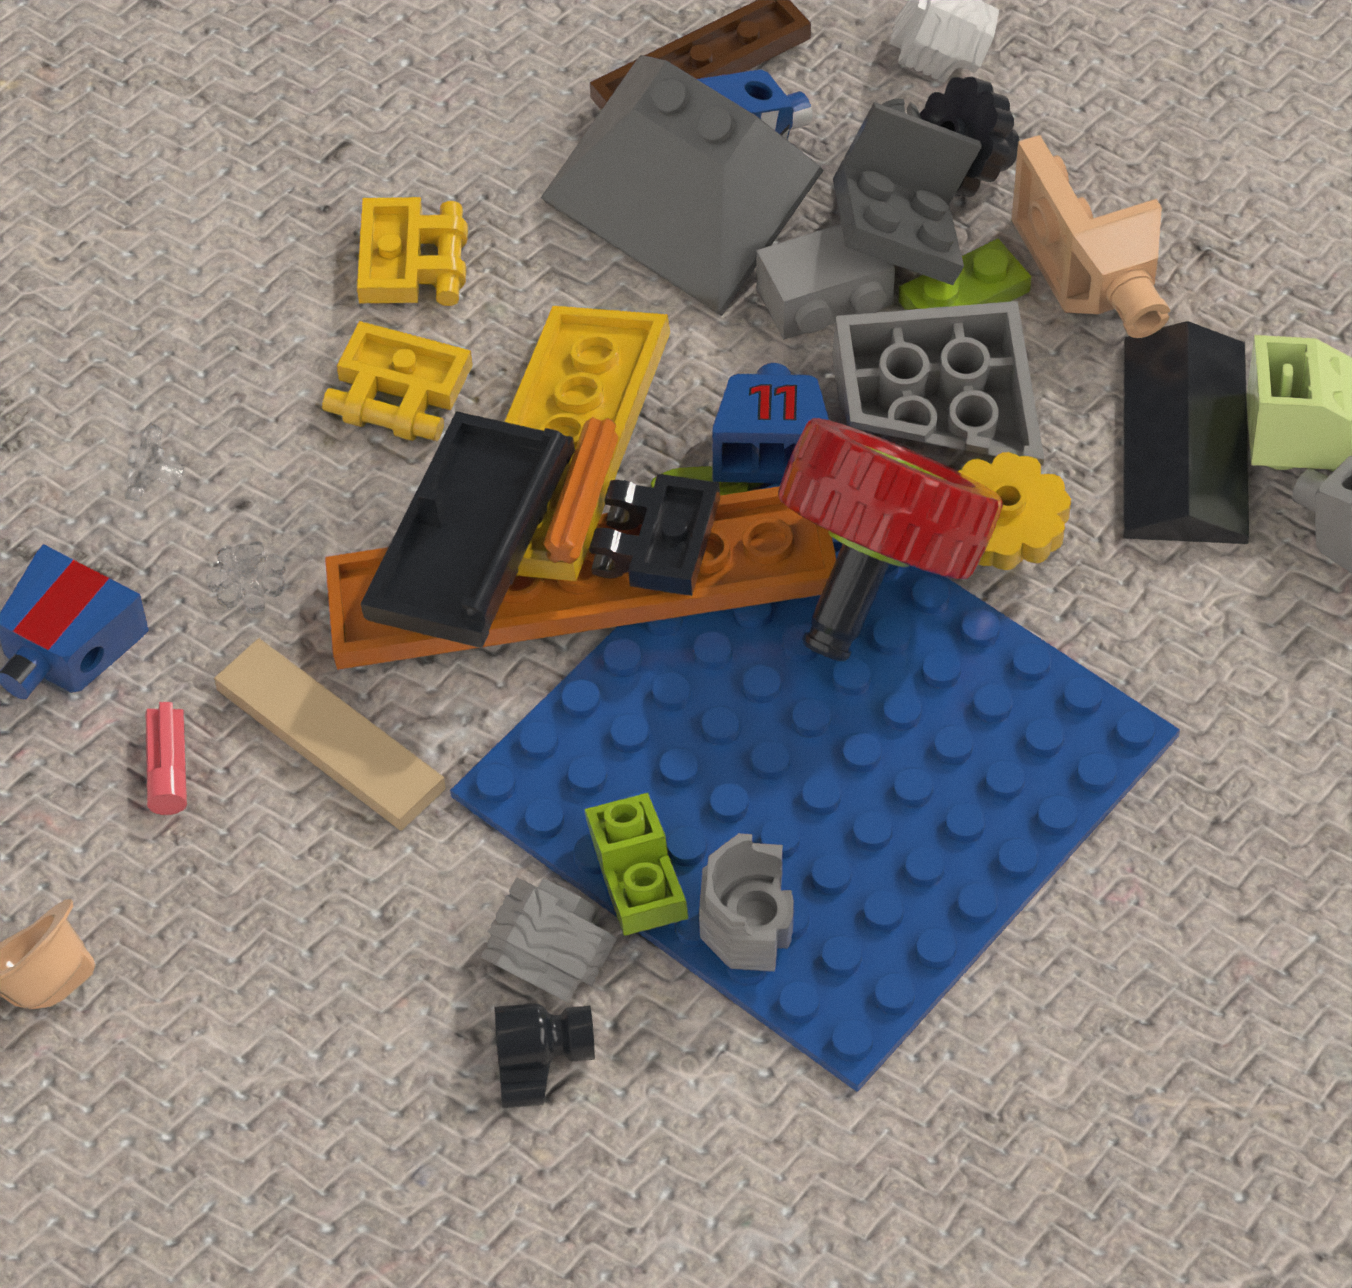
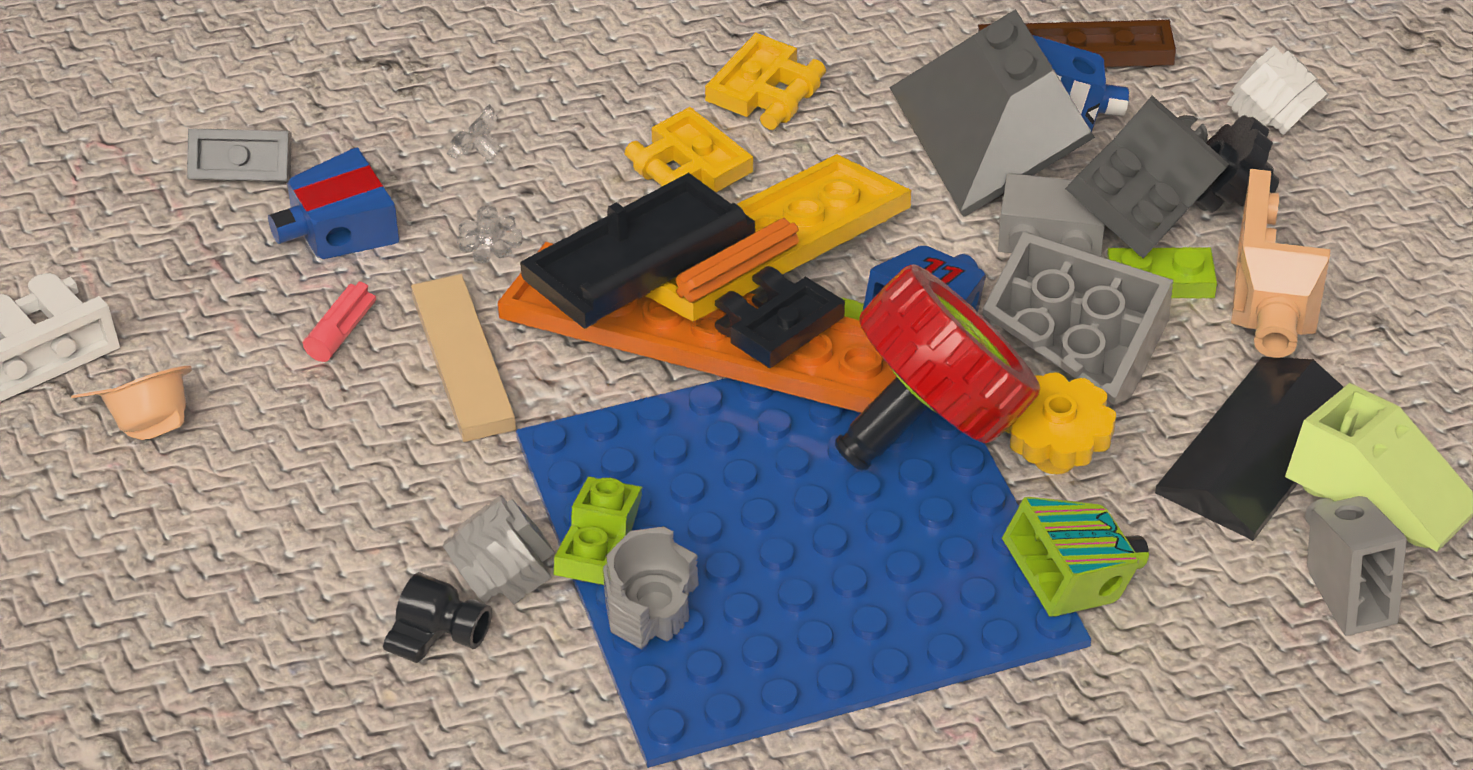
camera: 30 degrees right, 10 degrees down
none -> lime torso [1002,497,1149,616]

